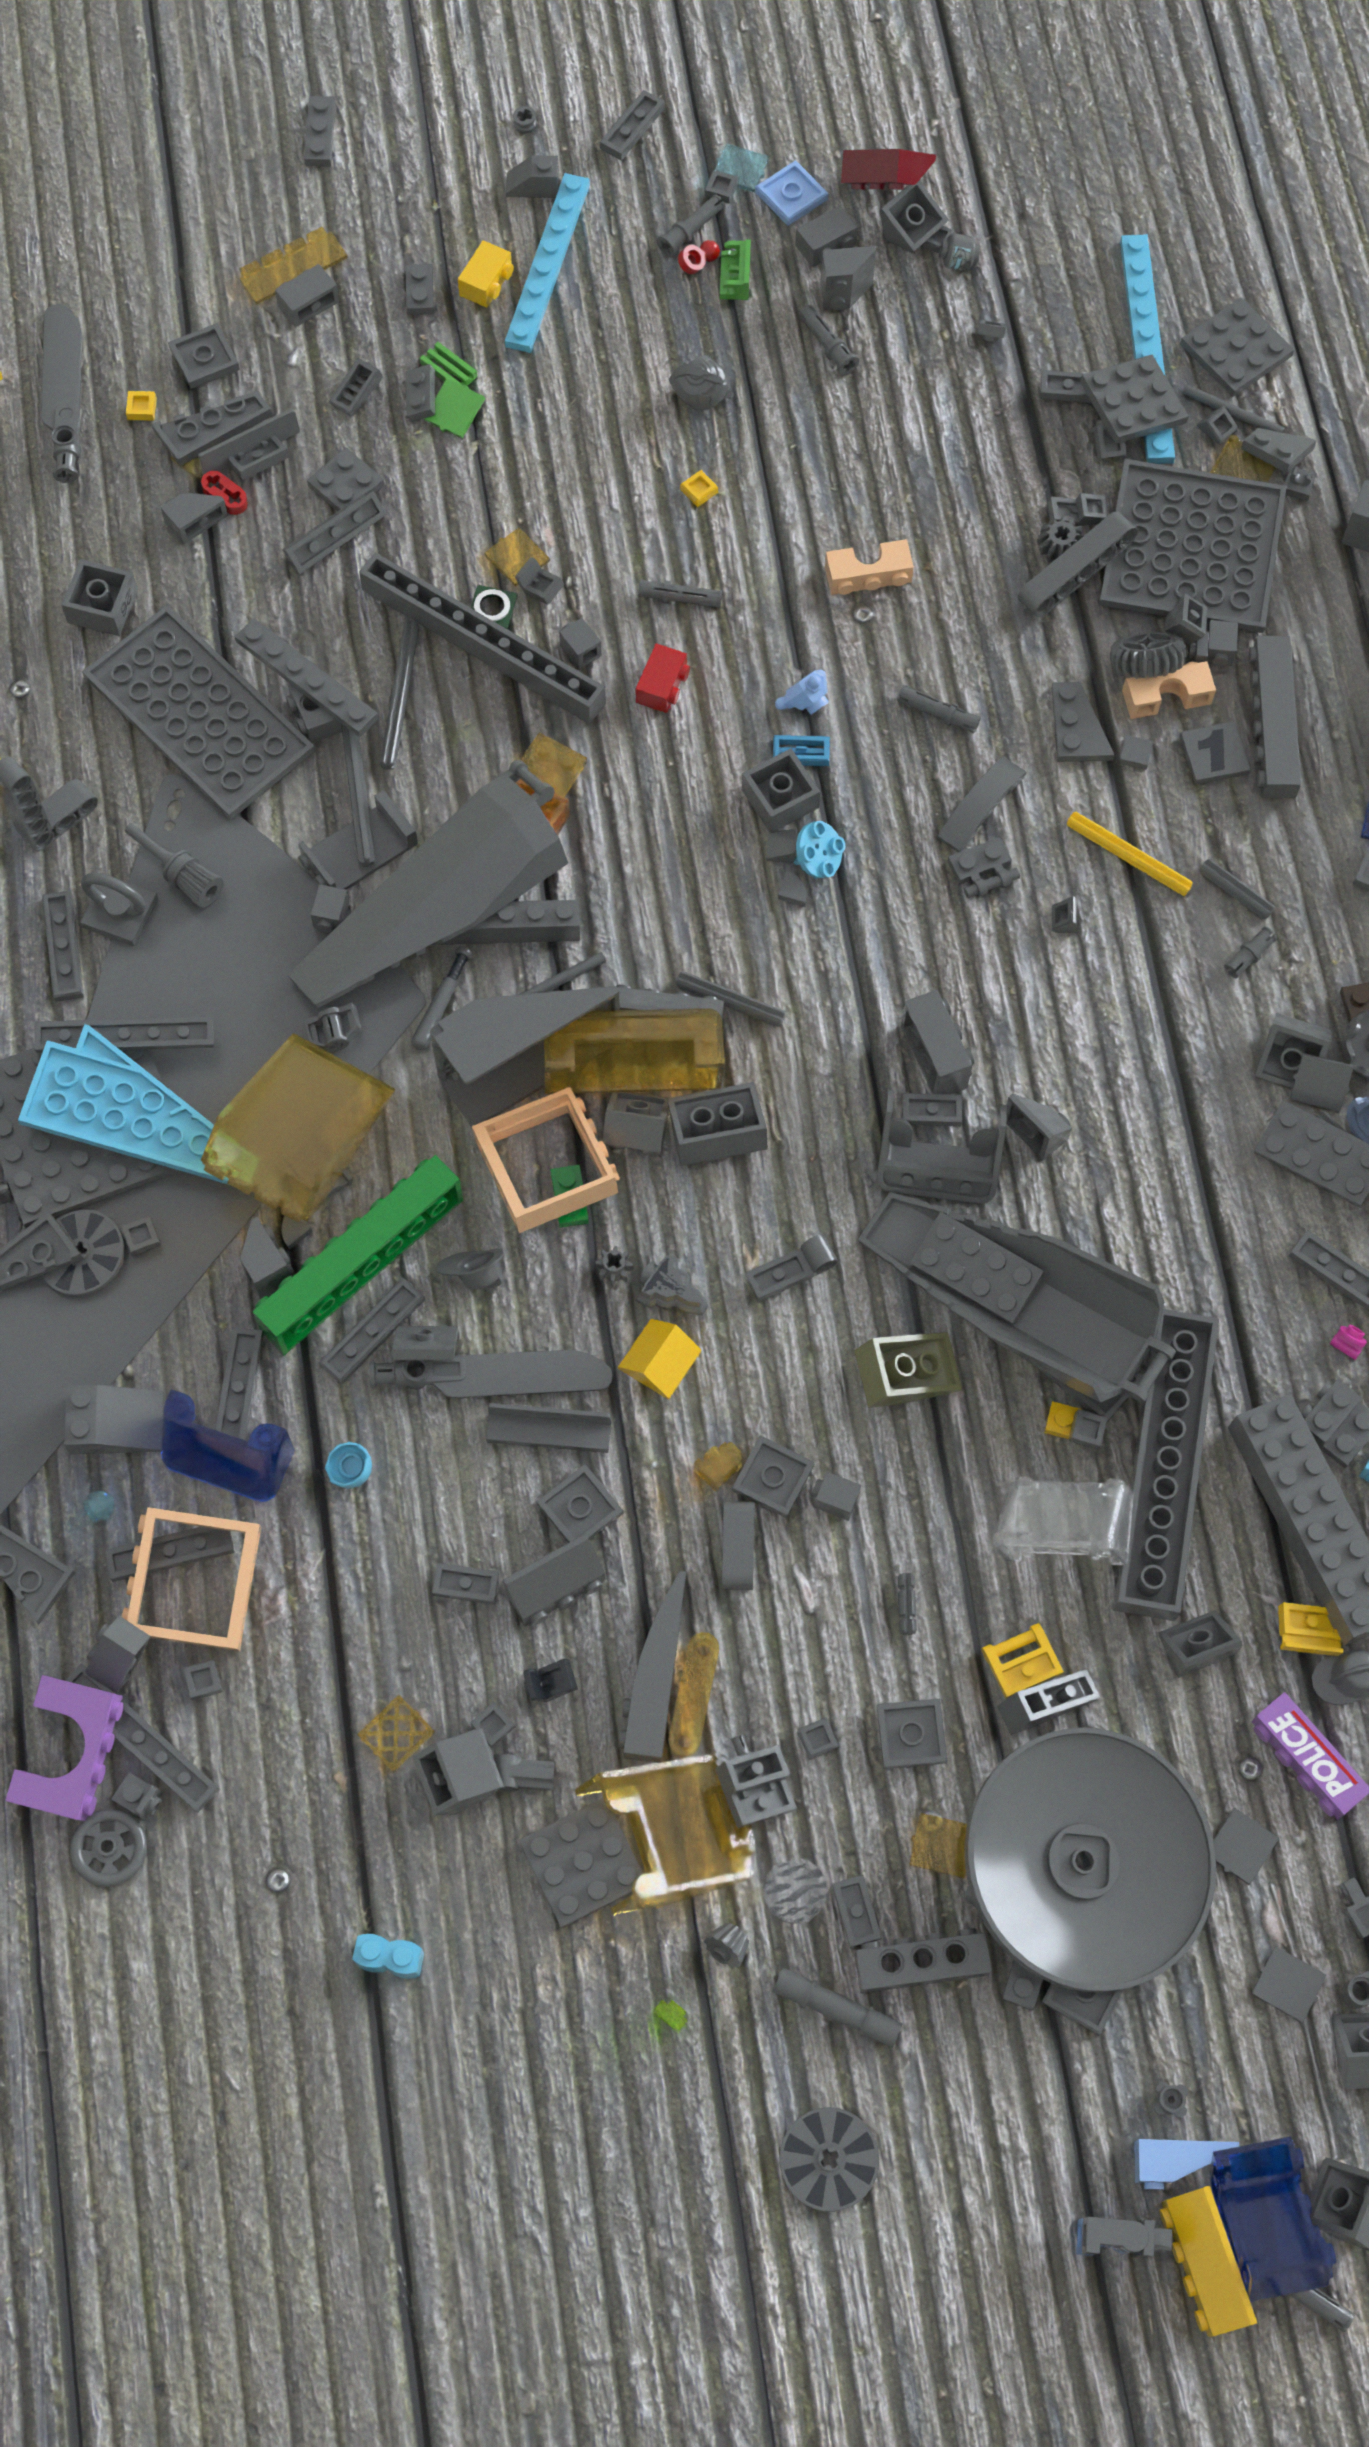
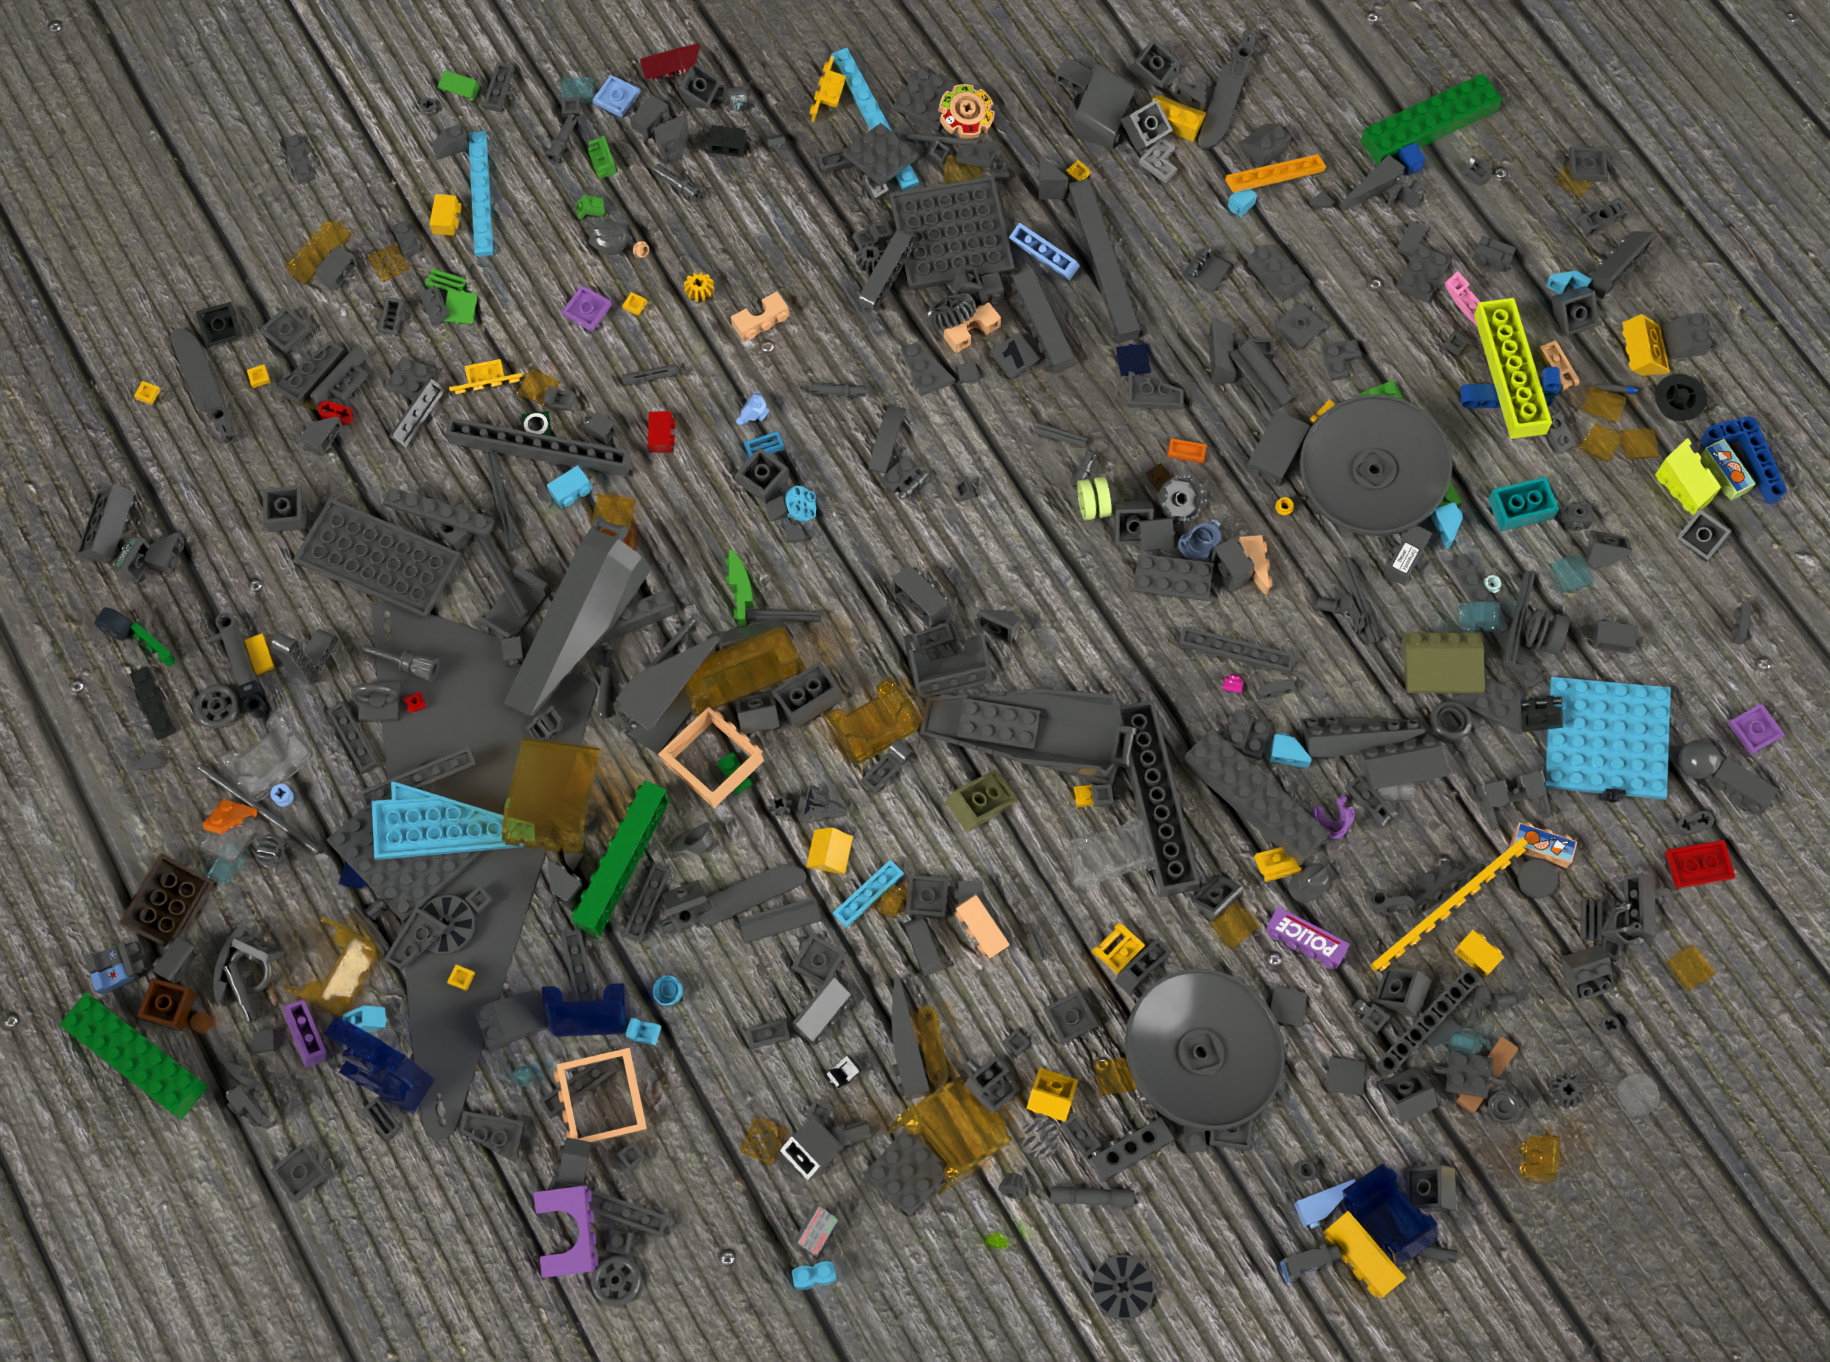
camera: 20 degrees left, 0 degrees up
red plate [678,240,720,274] -> none
yellow axle [1067,812,1193,896] -> none
none -> pearl dark grey slope [195,302,242,347]
none -> clear yellow window [368,243,409,282]
none -> red plate [404,692,426,713]
none -> bright green hinge [438,70,481,101]
none -> yellow plate [447,965,475,992]
none -> yellow bracket [449,359,524,394]
none -> medium azure brick [547,465,592,509]
none -> medium lavender plate [561,285,612,332]
none -> bright green bracket [575,195,605,219]
none -> medium azure bracket [626,1018,662,1046]
none -> light nougat plate [633,241,649,258]
none -> yellow gear [684,271,714,302]
none -> pearl dark grey brick [708,125,747,158]
none -> bright green slope [725,550,754,626]
none -> slope [794,1204,840,1259]
none -> yellow bracket [809,56,846,123]
none -> clear yellow windscreen [825,677,919,764]
none -> medium azure plate [833,860,904,929]
none -> light nougat piece [938,84,995,139]
none -> light nougat brick [955,893,1009,958]
none -> light blue brick [1009,223,1080,281]
none -> yellow slope [1026,1067,1078,1122]
none -> yellowish green wheel [1077,476,1112,521]
none -> clear yellow piece [1210,903,1258,949]

